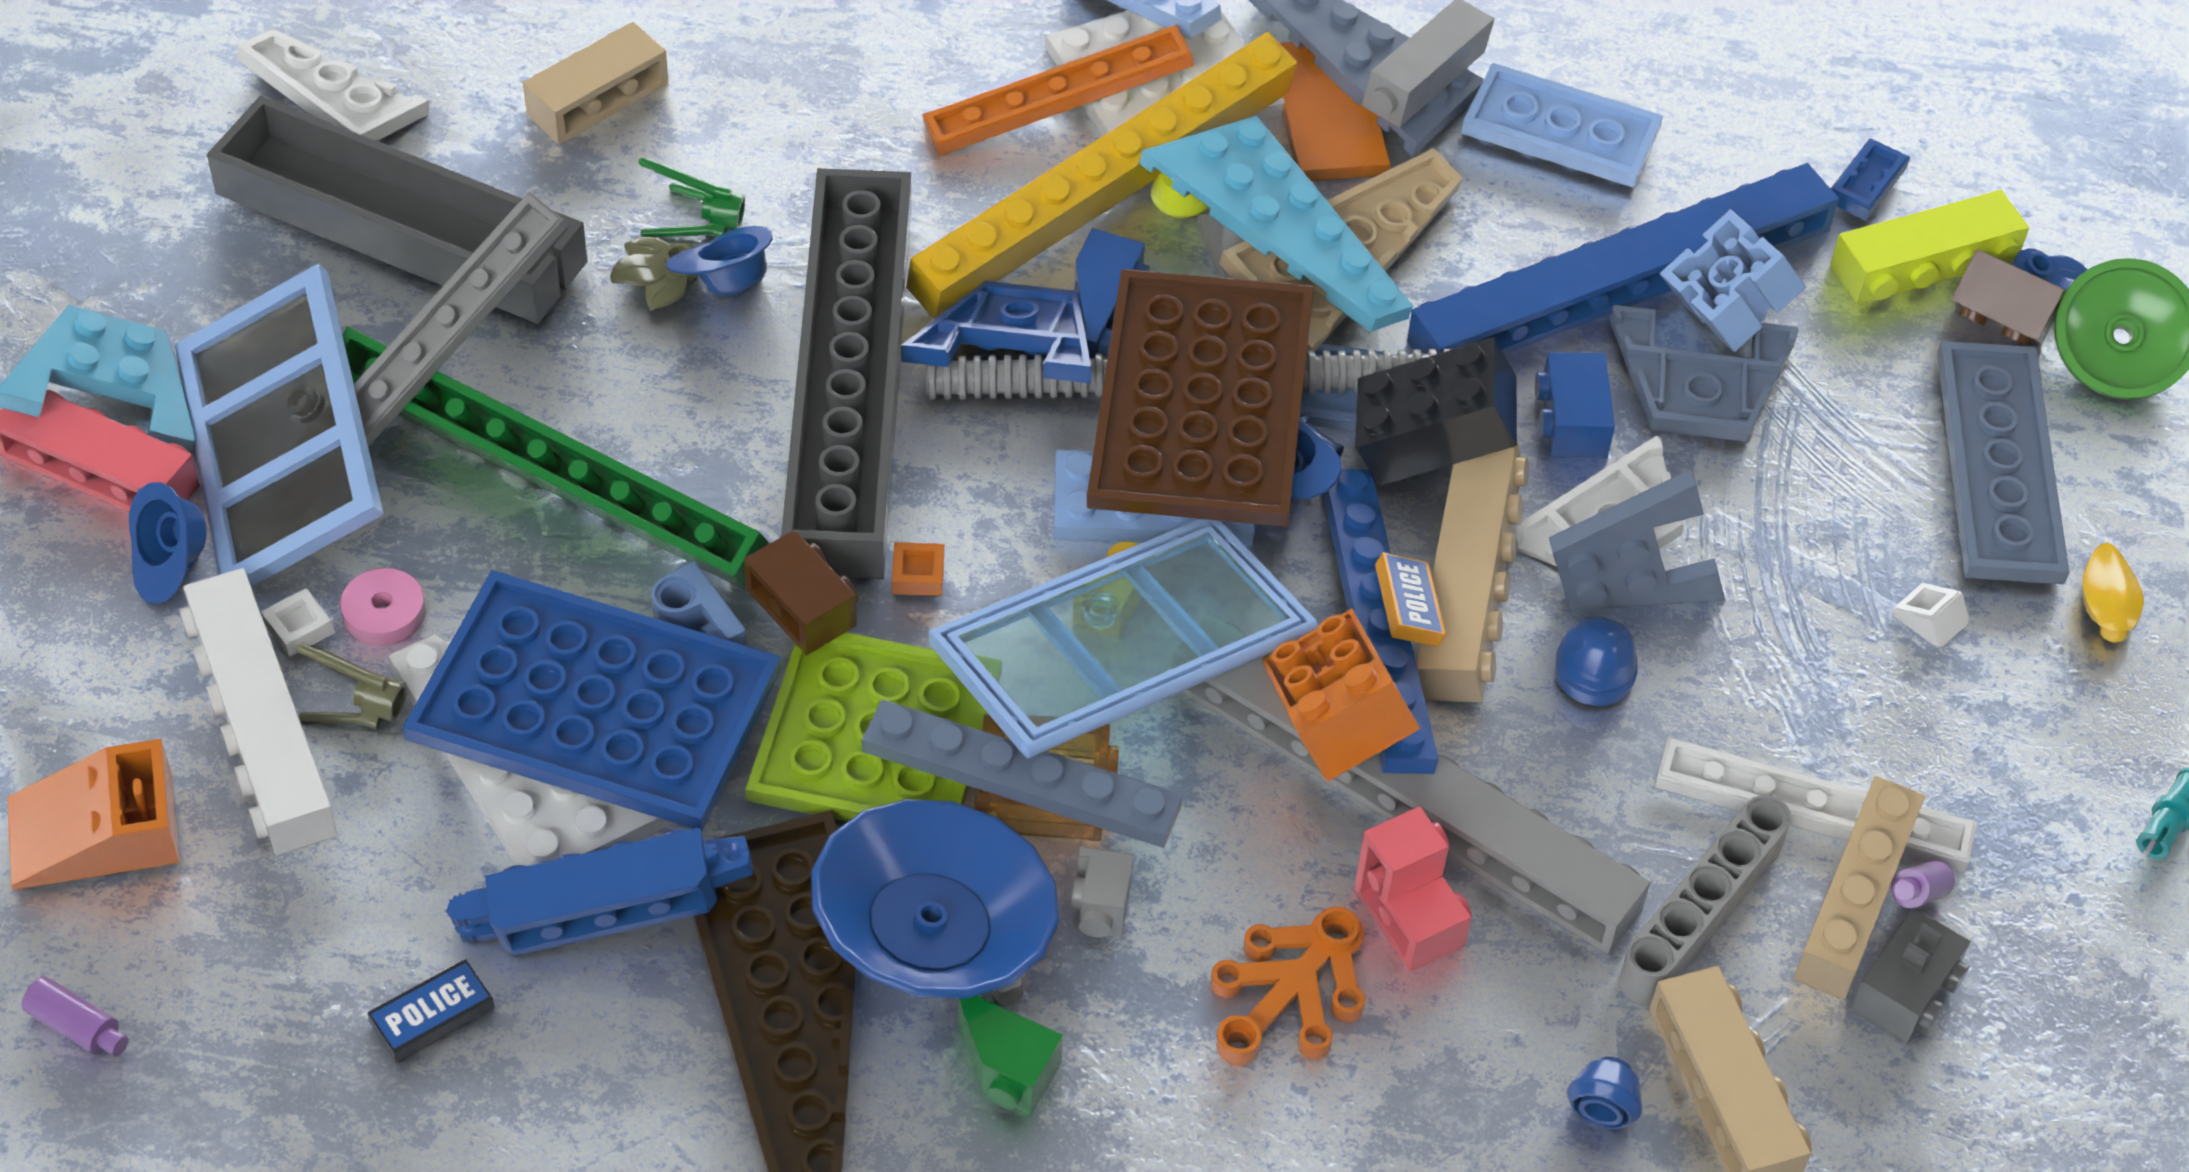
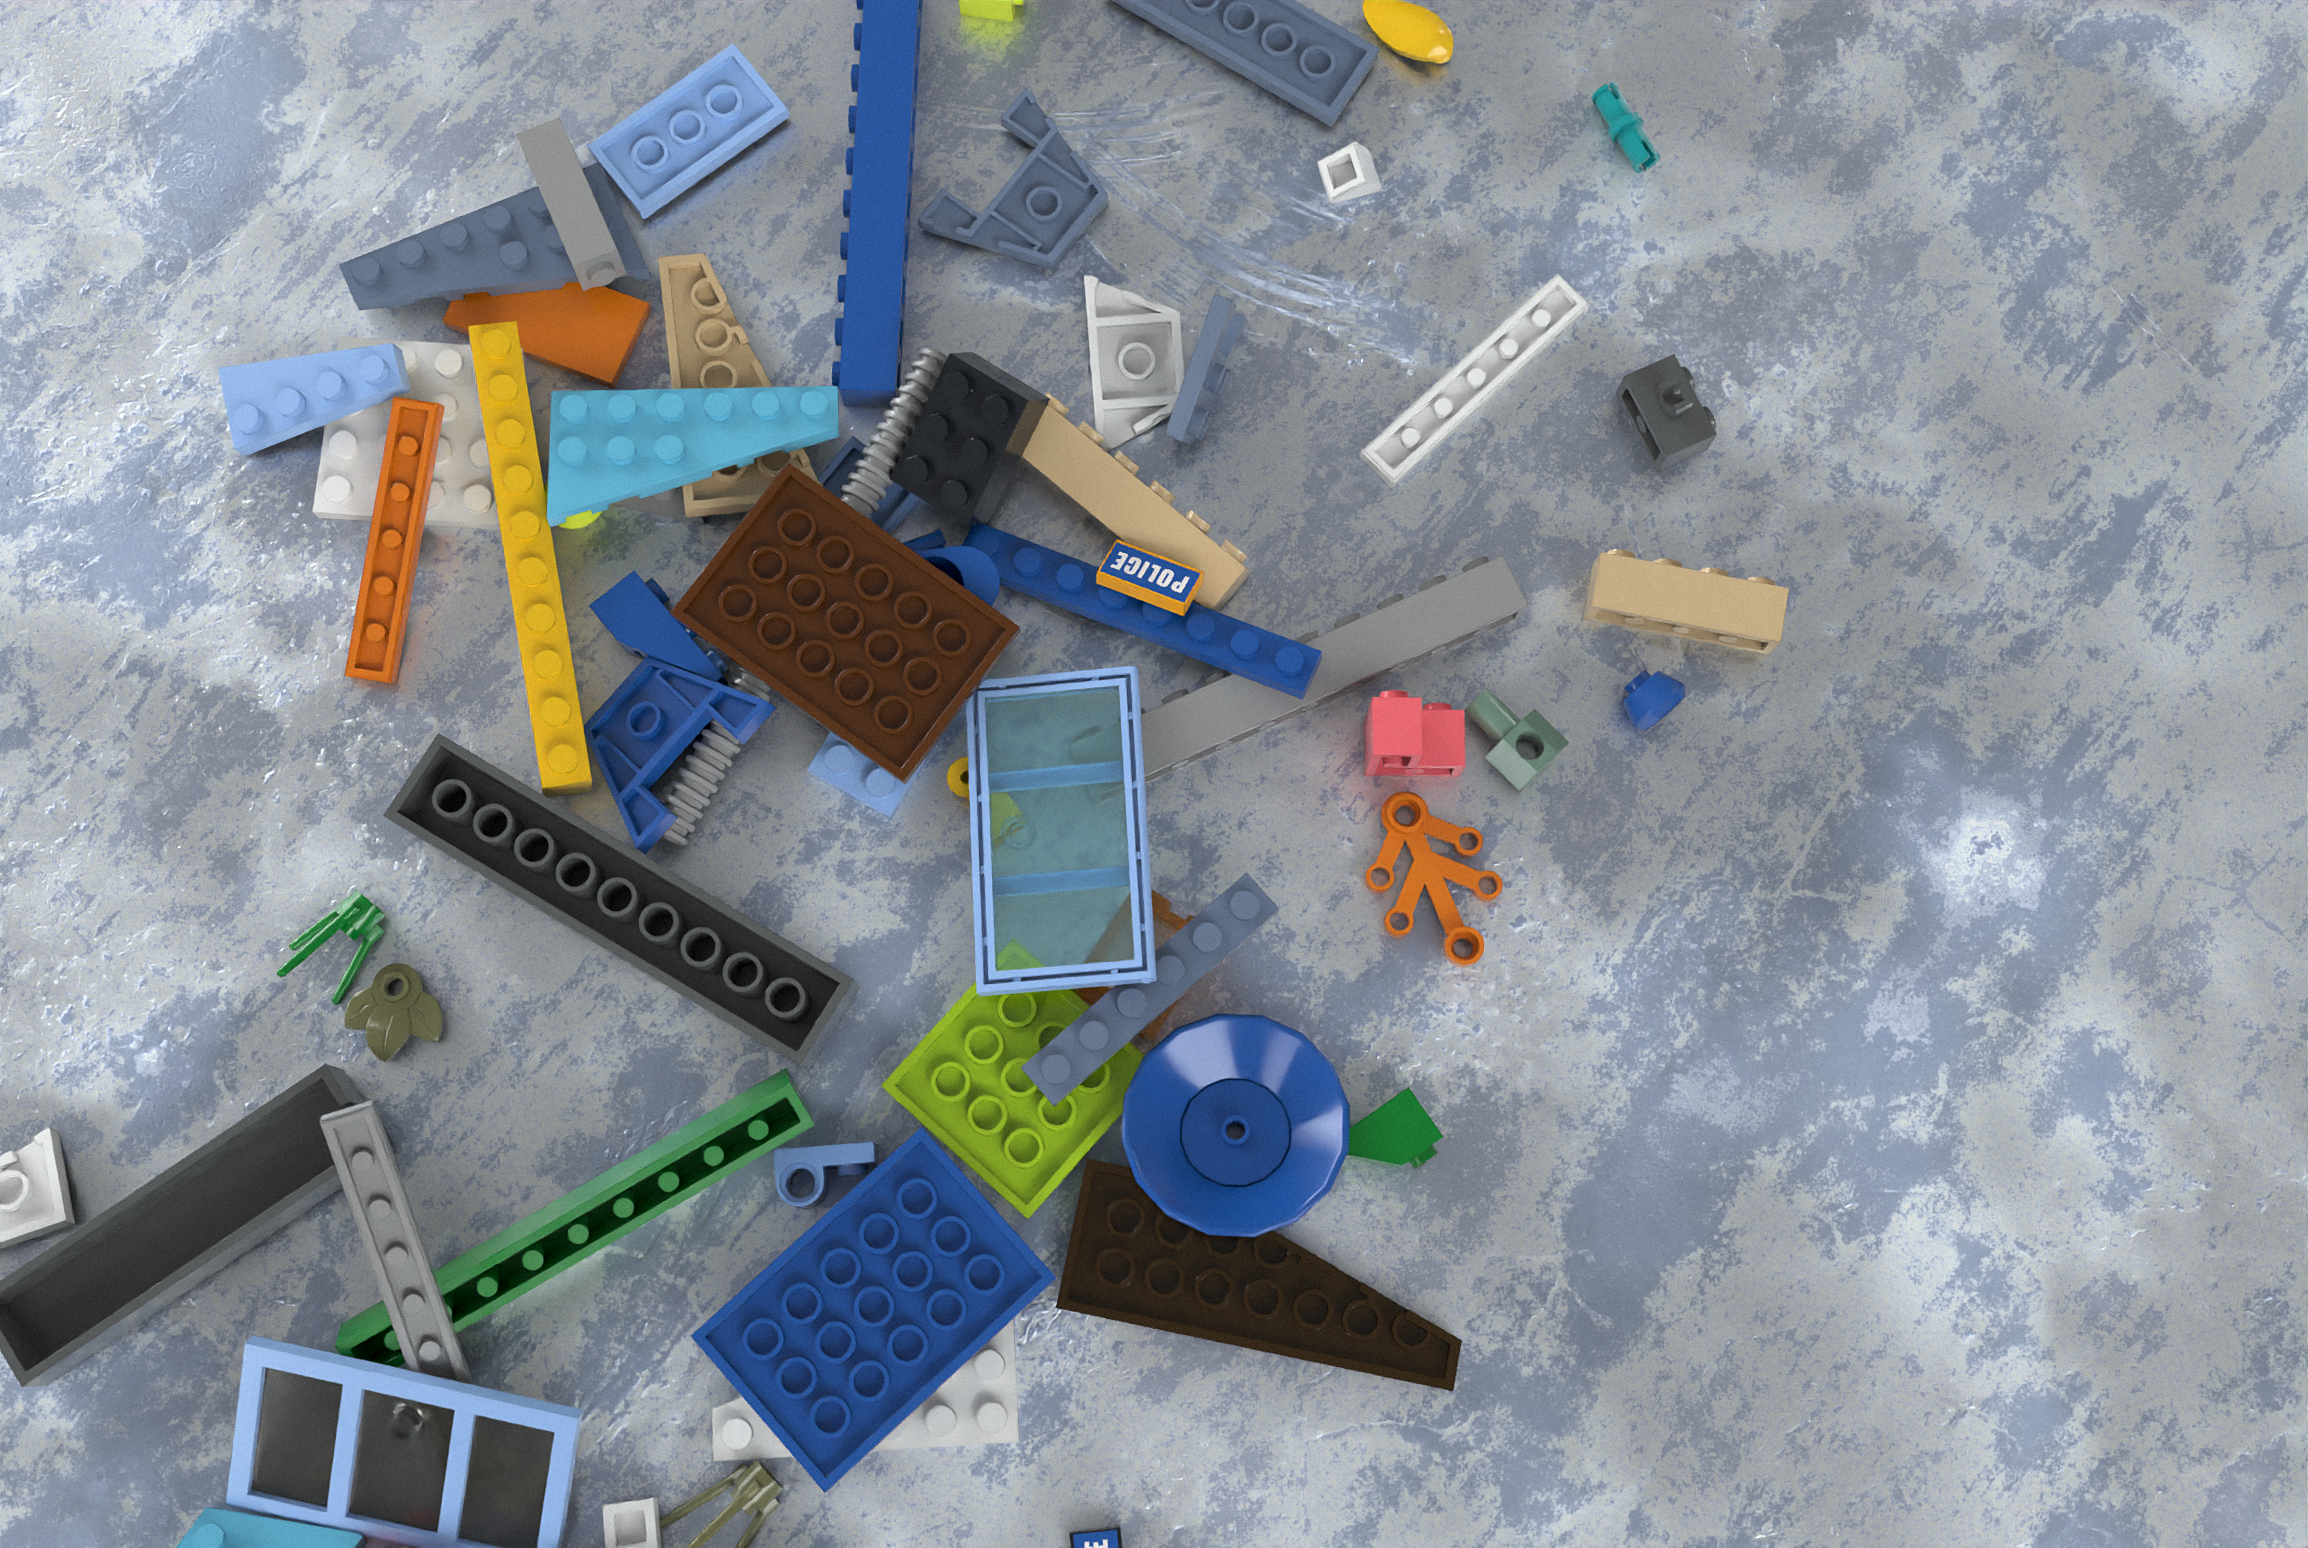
camera: 60 degrees left, 25 degrees up
bright pink piece [340,568,426,646] -> none
blue hinge [445,827,753,956] -> none
tan brick [522,21,669,145] -> none
blue piece [666,226,773,298] -> none
reddish brown brick [744,529,859,656] -> none
orange plate [892,542,945,596] -> none
light grey brick [1071,846,1134,938] -> none
orange slope [1262,608,1420,782] -> none
blue brick [1535,352,1615,458] -> none
blue hat [1555,617,1638,706] -> none
light grey beam [1619,795,1791,1005] -> none
light blue brick [1659,209,1806,352] -> none
tan brick [1793,775,1926,1000] -> none
medium lavender cylinder [1891,860,1955,908] -> none
none -> sand green piece [1464,688,1569,792]

